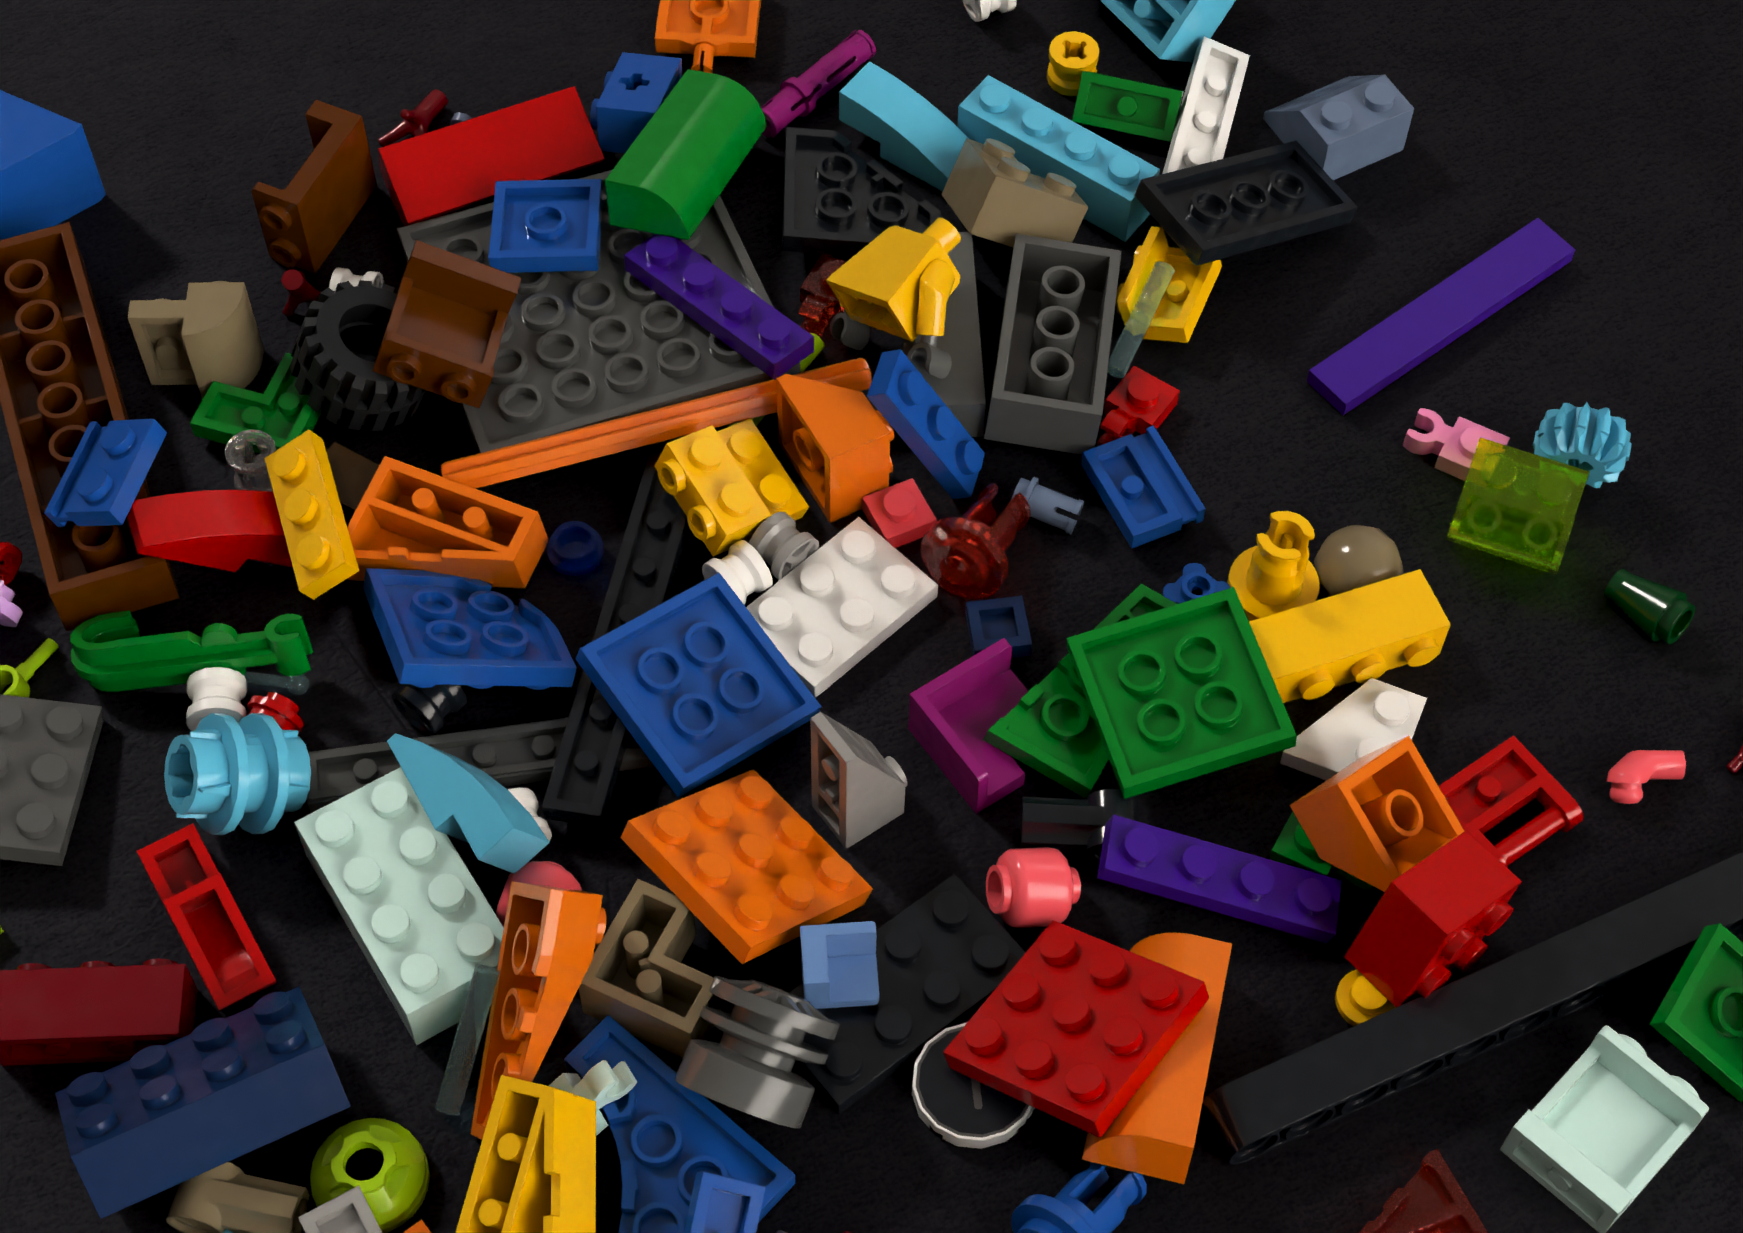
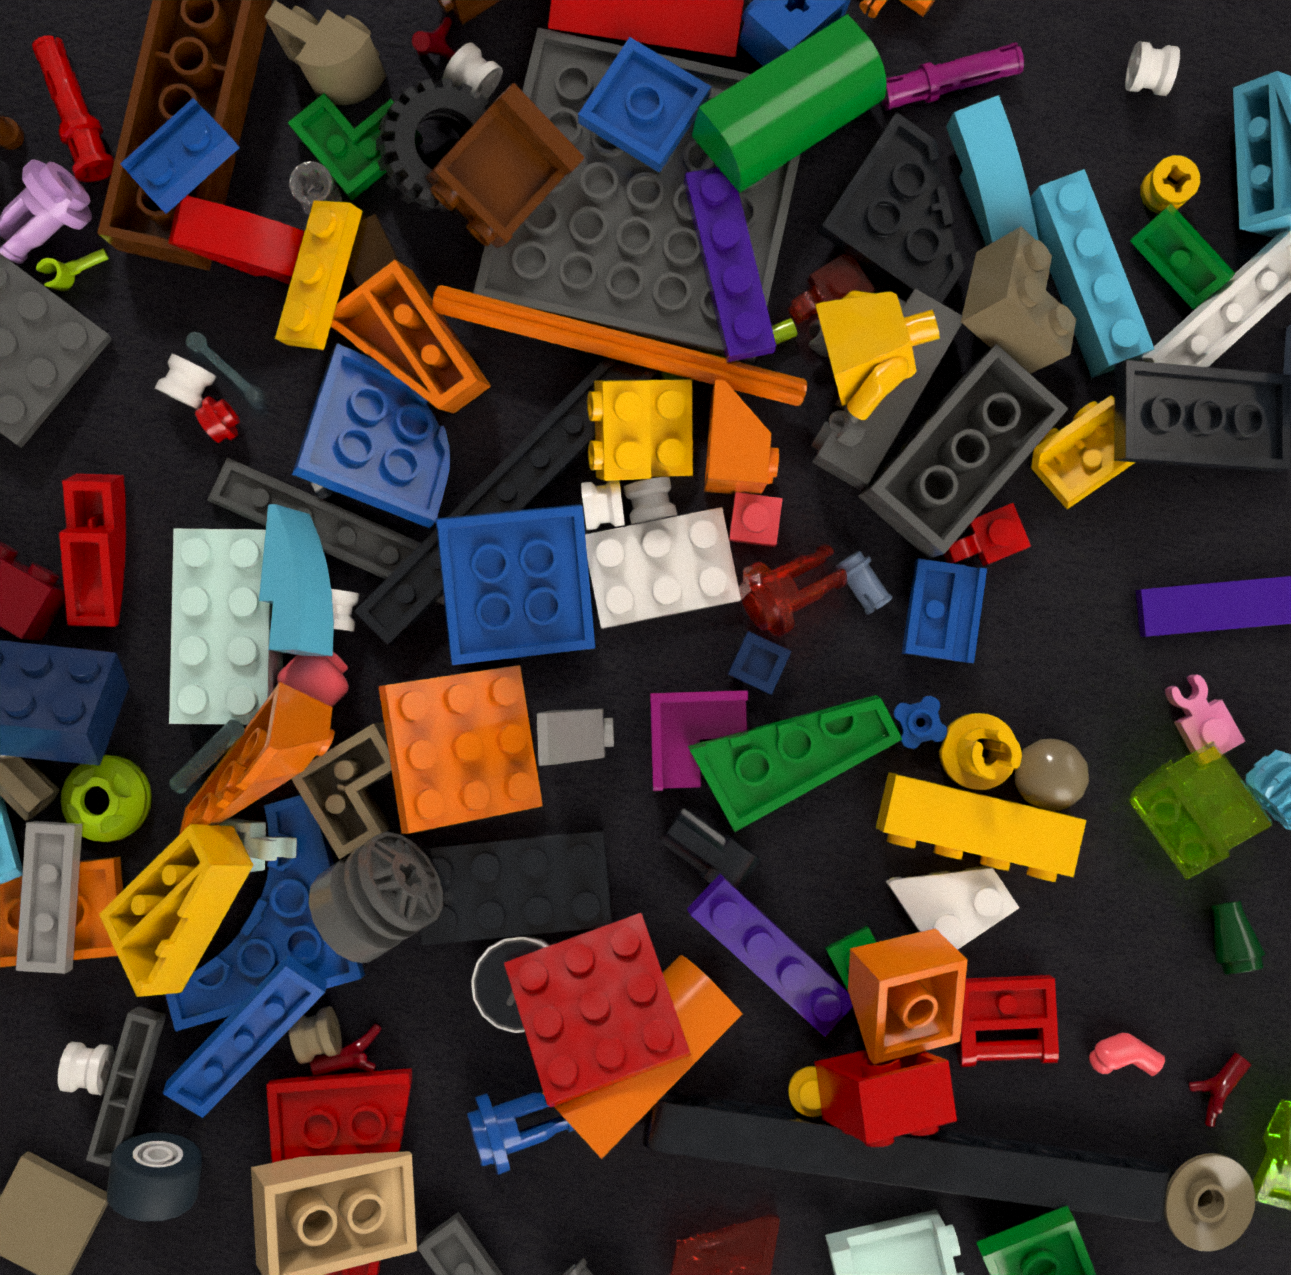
camera: 35 degrees right, 30 degrees up
green piece [70,610,313,692] -> none
medium azure piece [164,713,311,835] -> none
clear blue plate [547,521,604,576] -> none
medium blue panel [800,921,880,1009] -> none
blue plate [867,349,985,499] -> none
coral head [986,847,1081,928] -> none
green plate [1066,587,1297,799] -> none
clear light blue piece [1107,261,1175,378] -> none

